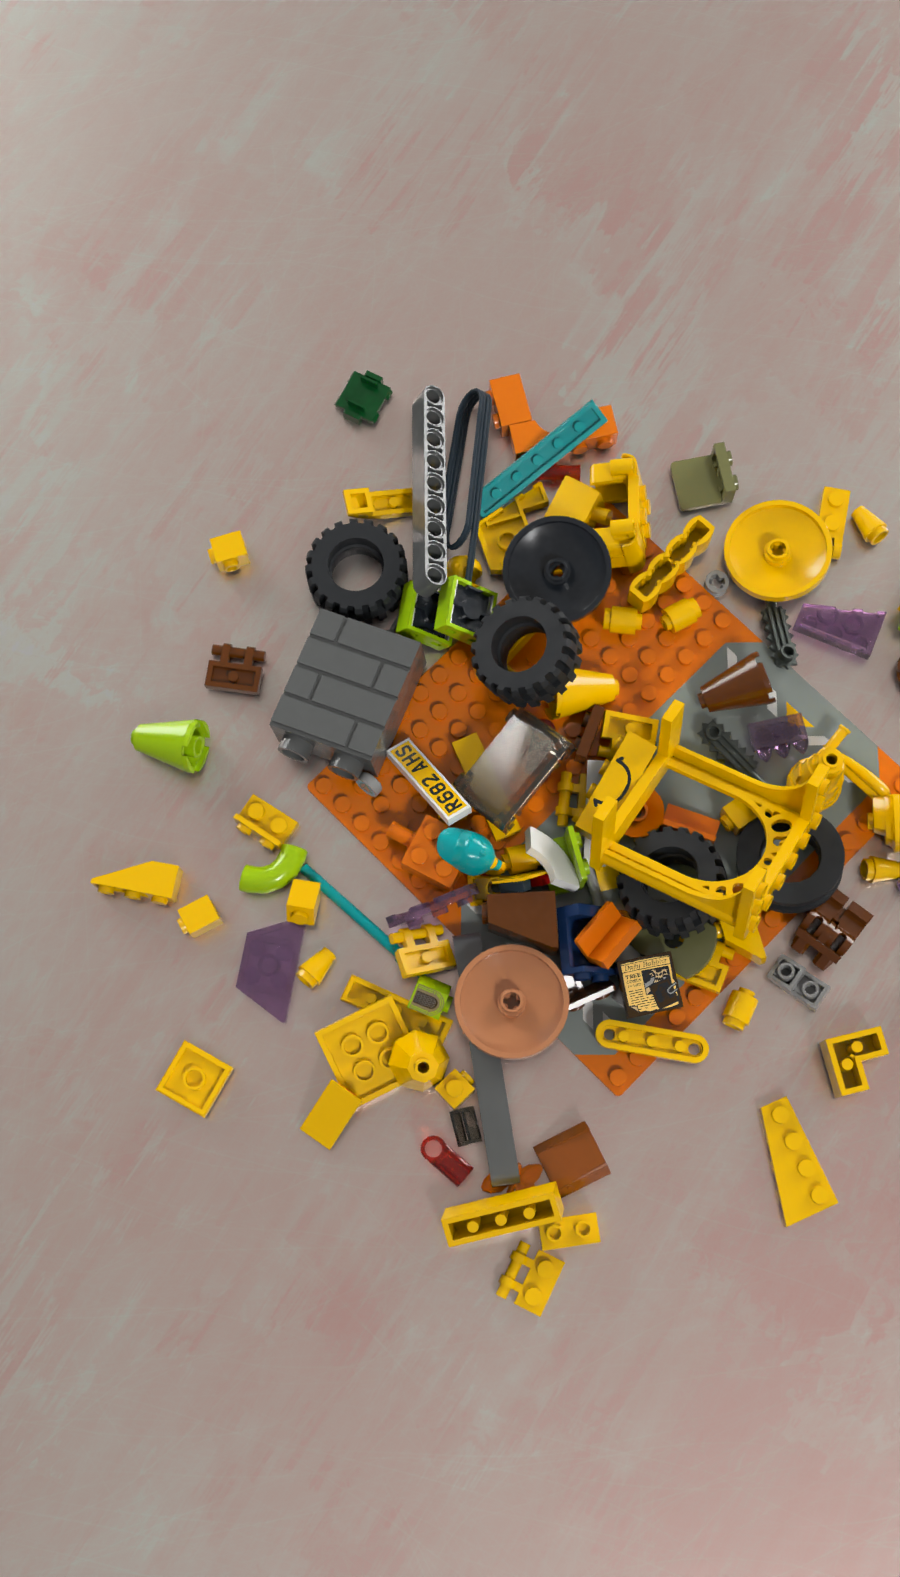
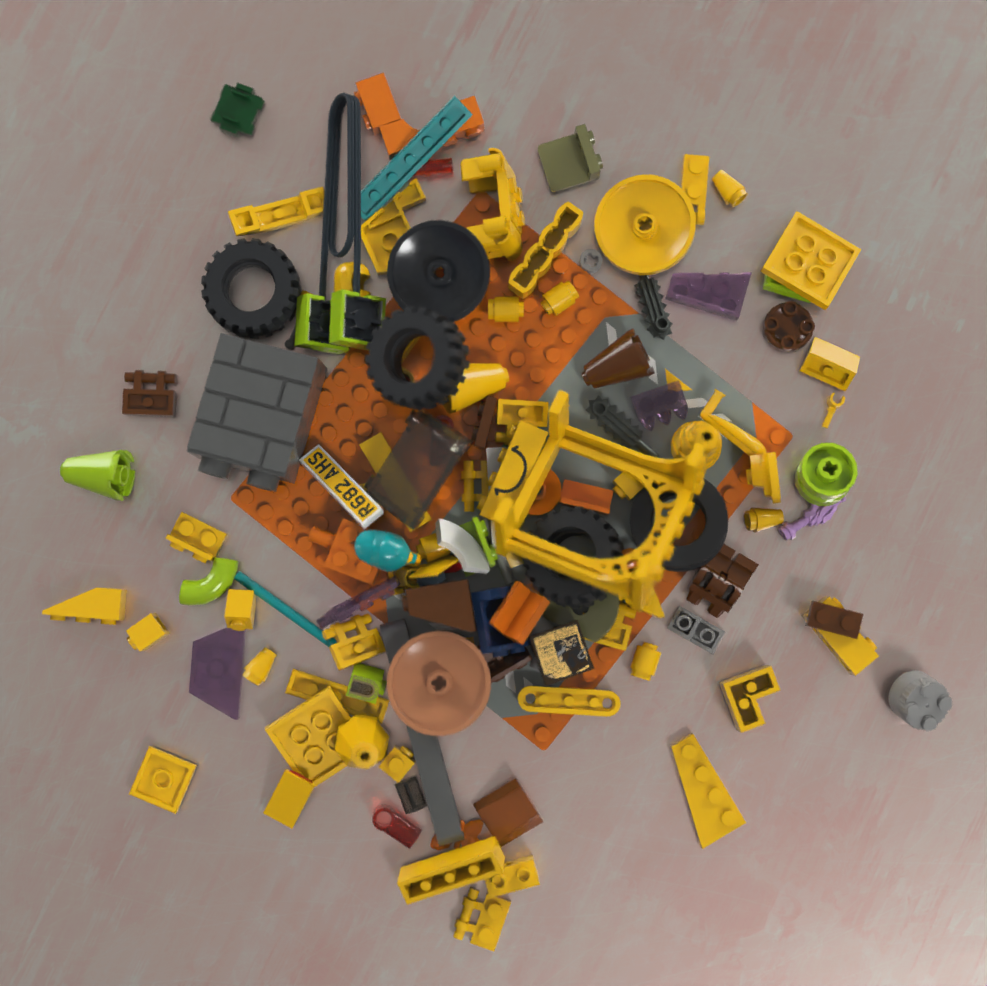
camera: 10 degrees left, 10 degrees up
yellow brick [207,530,250,572] -> none
light grey tile [355,772,382,797] -> none
dark grey beam [412,385,447,598] -> none
yellow torso [544,475,613,529] -> none

